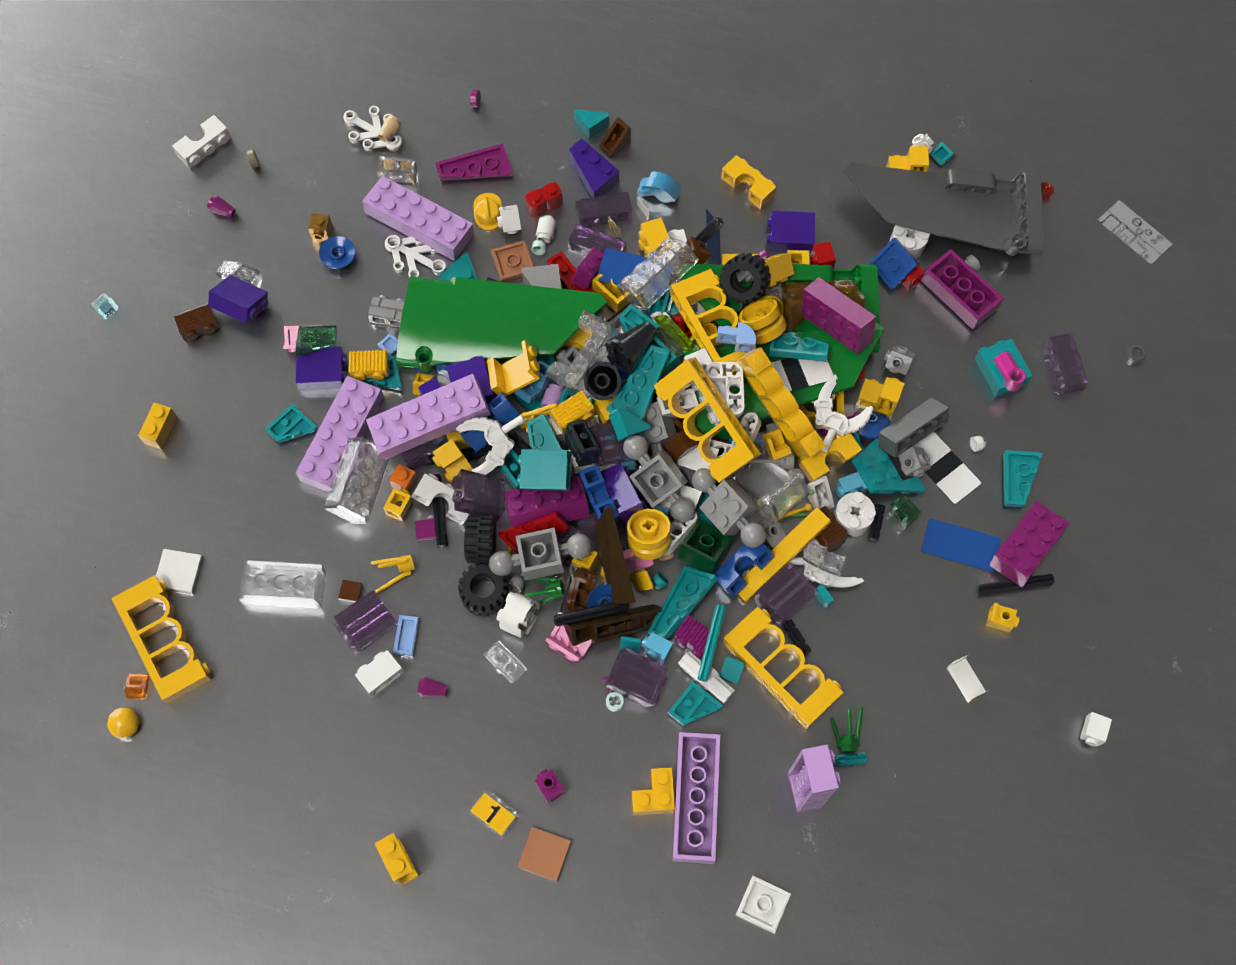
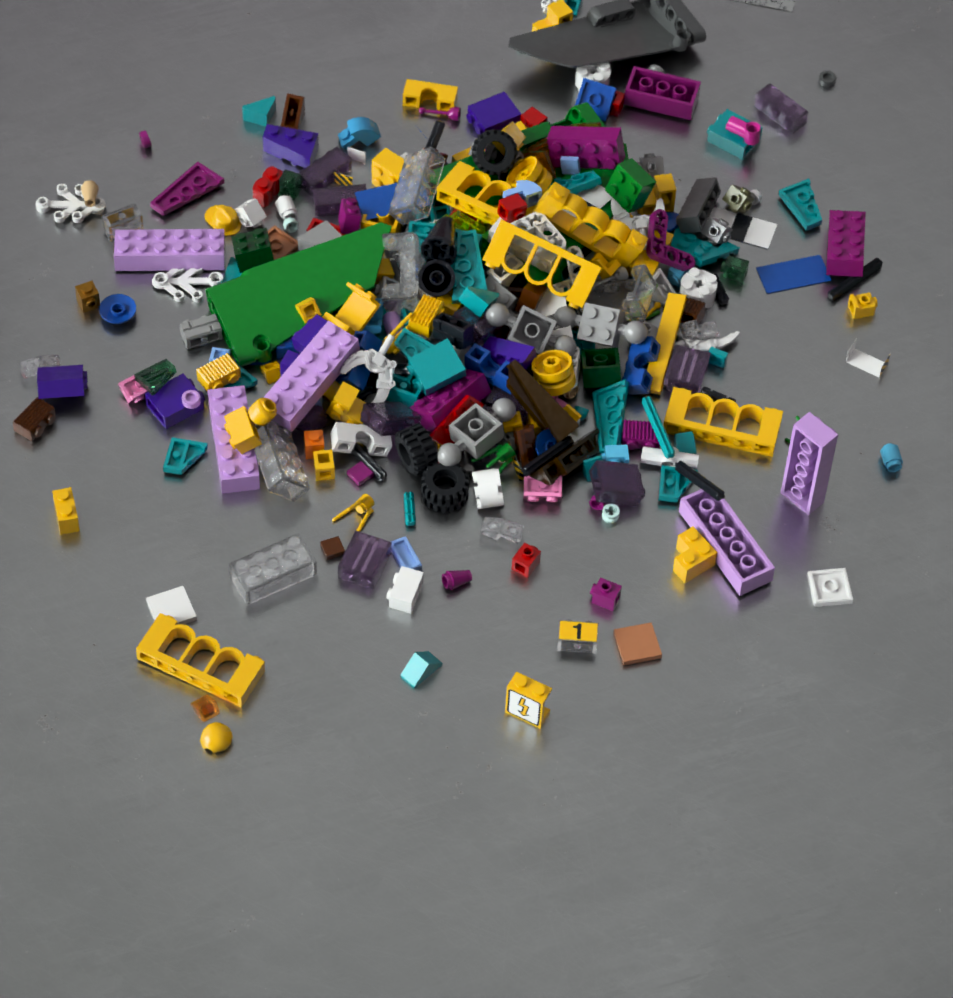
camera: 35 degrees left, 15 degrees down
none -> lavender tile [182,390,201,409]
none -> yellow brick [224,406,262,454]
none -> dark green brick [231,228,274,273]
none -> yellow head [248,397,277,426]
none -> clear green brick [278,169,302,201]
none -> yellow slope [295,297,322,323]
none -> slope [400,651,443,689]
none -> teal axle [404,492,416,526]
none -> magenta hinge [419,107,461,121]
none -> red brick [497,193,527,223]
none -> red brick [512,542,541,578]
none -> light blue tile [560,156,581,175]
none -> green brick [605,158,656,213]
none -> magenta beam [646,209,695,271]
none -> black axle [675,461,725,501]
none -> olive brick [722,185,754,213]
none -> medium azure brick [880,443,903,472]

